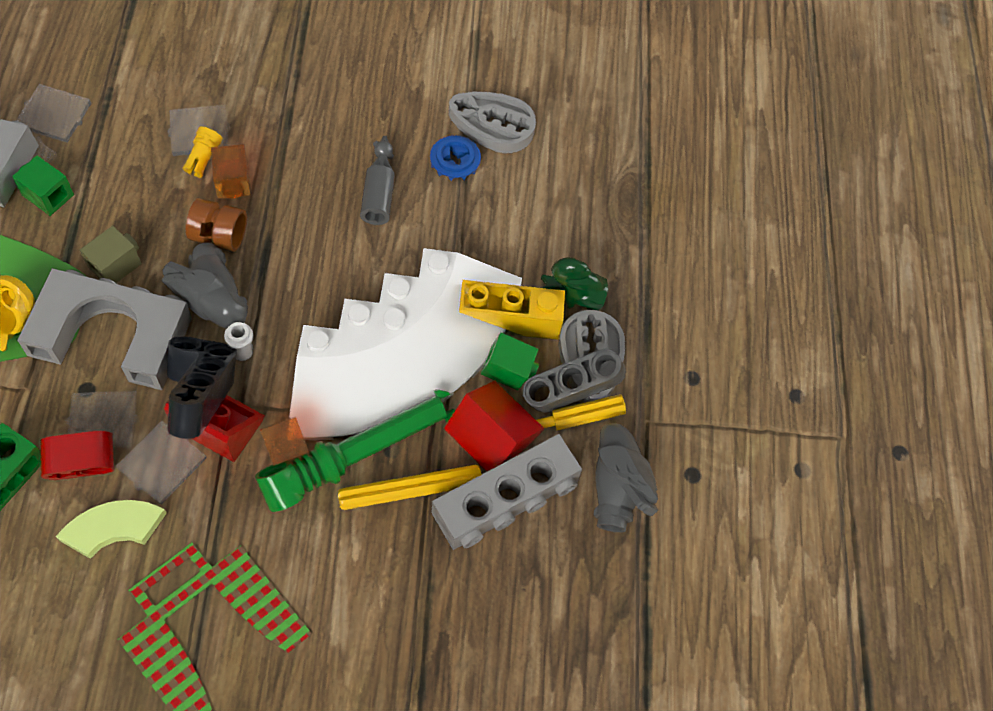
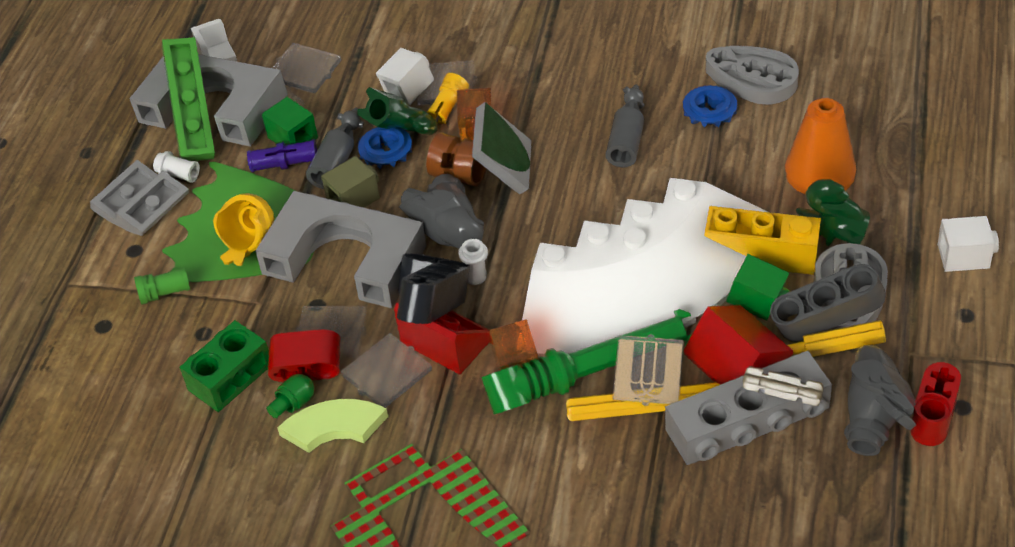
camera: 20 degrees right, 15 degrees down
none -> dark purple pin [247,139,317,172]
none -> green cylinder [266,374,315,418]
none -> dark grey wheel [306,107,364,189]
none -> dark green animal [357,87,438,135]
none -> blue gear [358,127,412,169]
none -> white brick [376,48,434,106]
none -> tile [472,102,531,194]
none -> clear piece [613,334,683,406]
none -> axle [743,366,824,406]
none -> orange cone [785,98,856,194]
none -> red beam [910,362,961,446]
none -> white brick [937,216,999,272]

